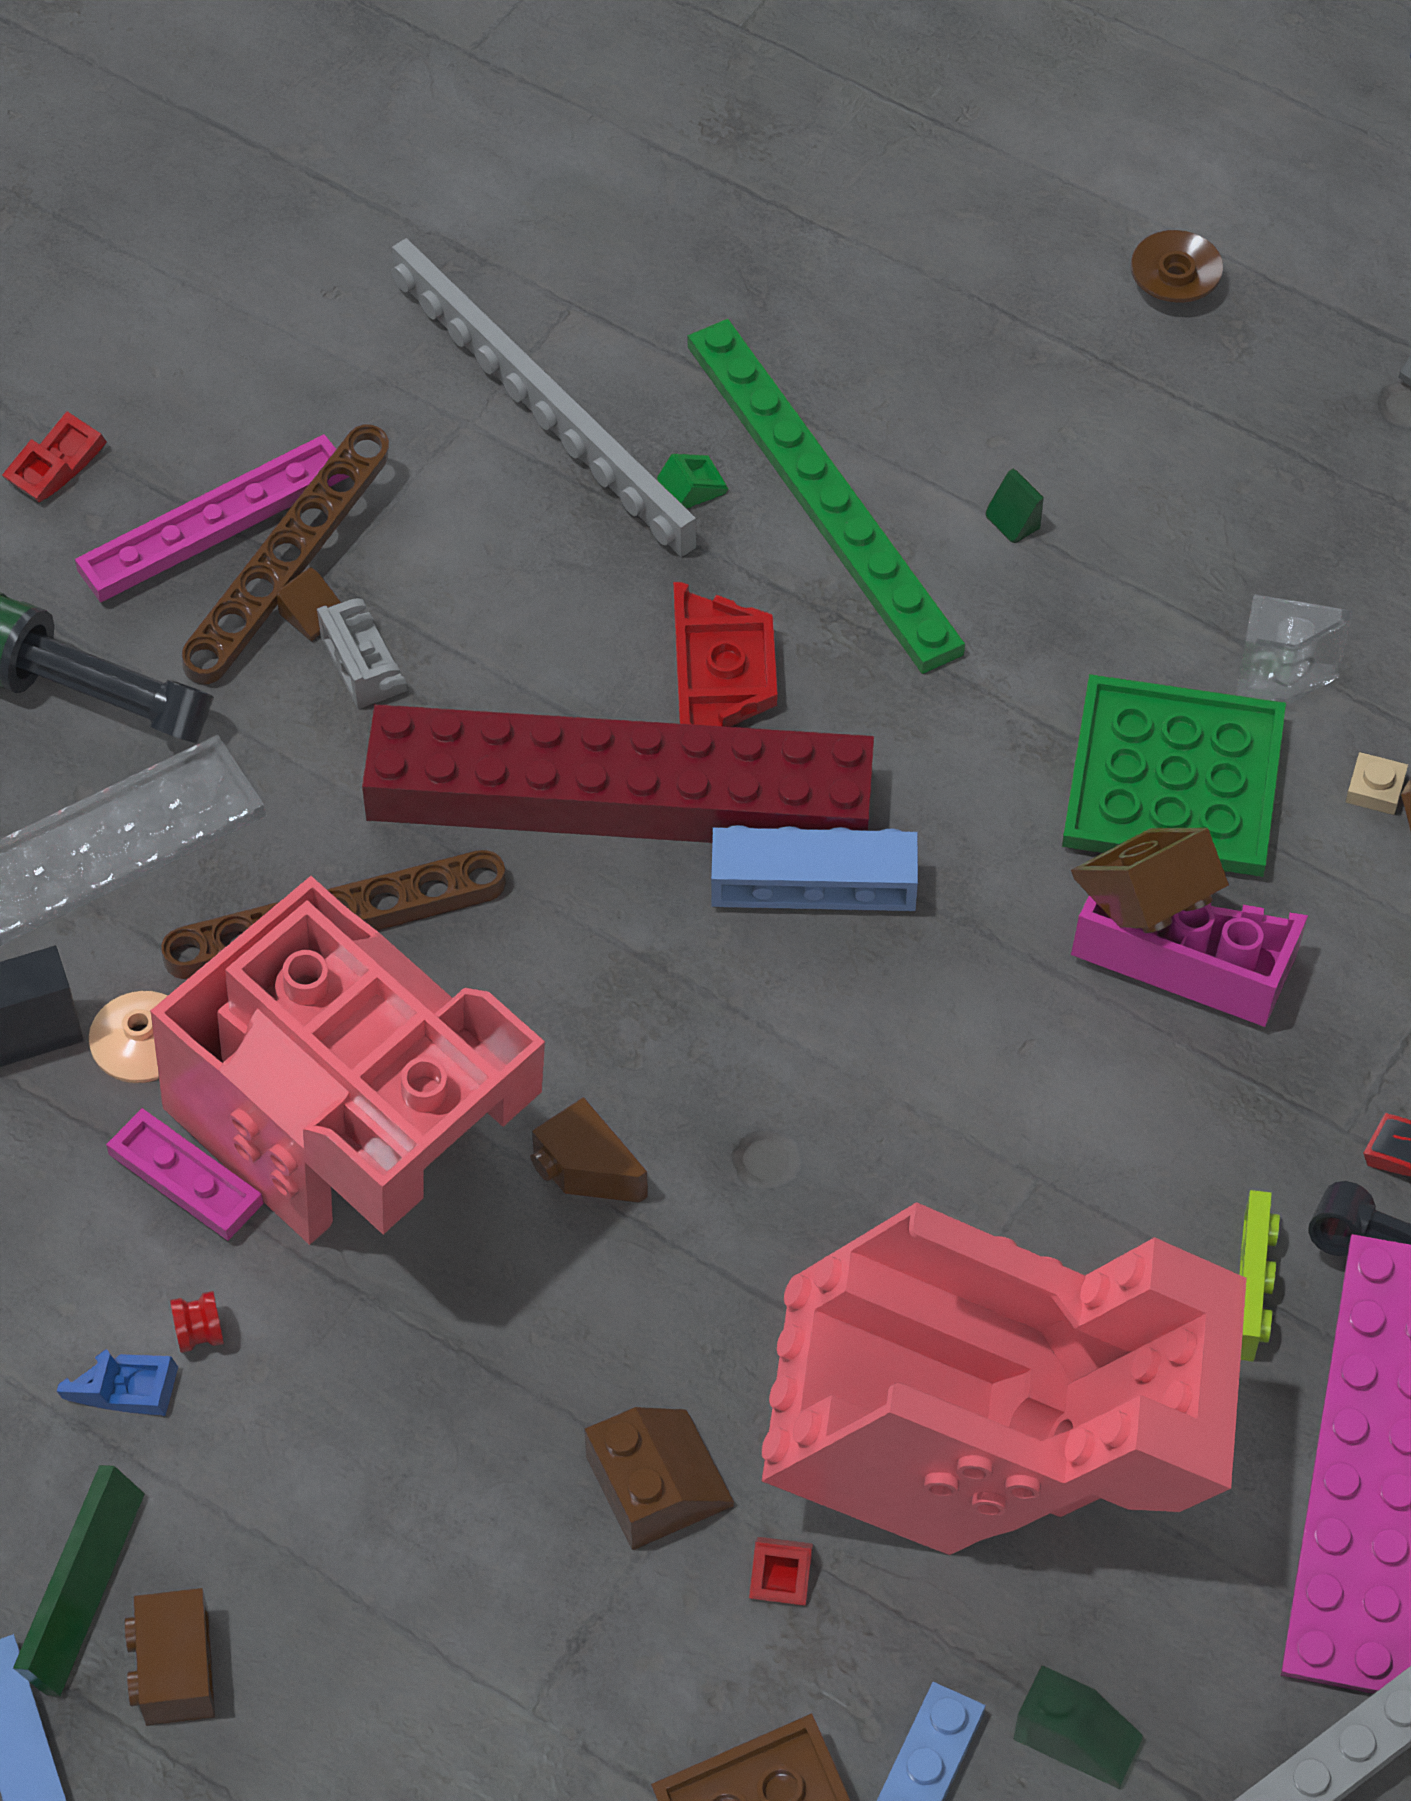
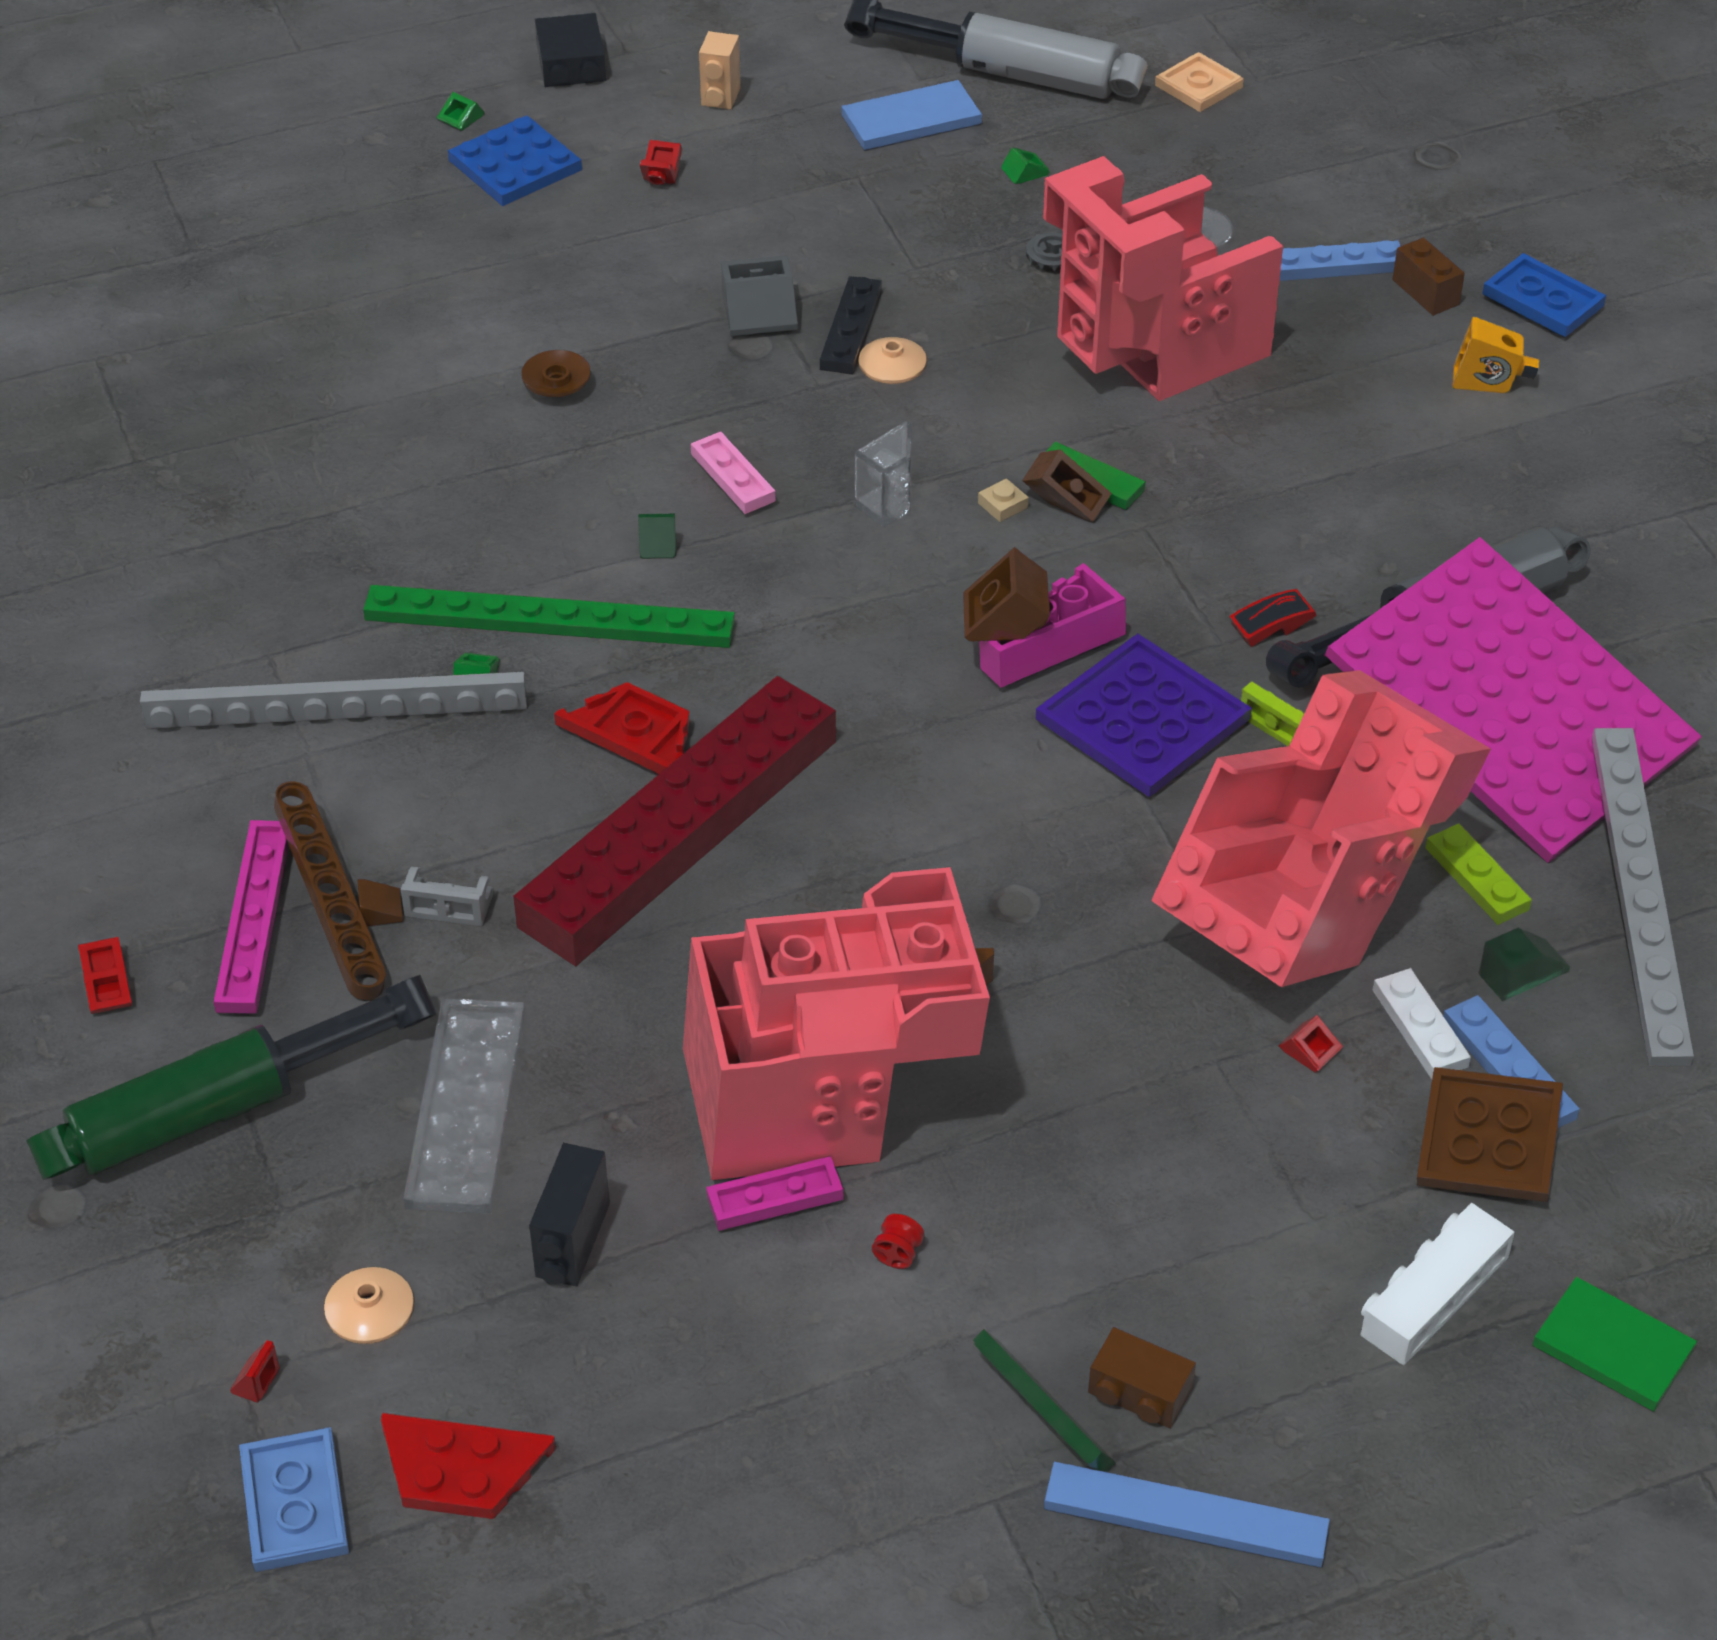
camera: 55 degrees left, 10 degrees down
blue slope [57,1349,179,1416] -> none
light nougat dish [89,991,168,1083] -> none
reddish brown beam [161,850,506,979] -> none
reddish brown slope [584,1407,734,1550] -> none
medium blue brick [711,825,918,911] -> none
green plate [1062,674,1286,877] -> none
none -> bright pink plate [691,431,776,514]
none -> dark purple plate [1035,633,1252,797]
none -> white plate [1373,968,1471,1079]
none -> lime plate [1425,823,1532,925]

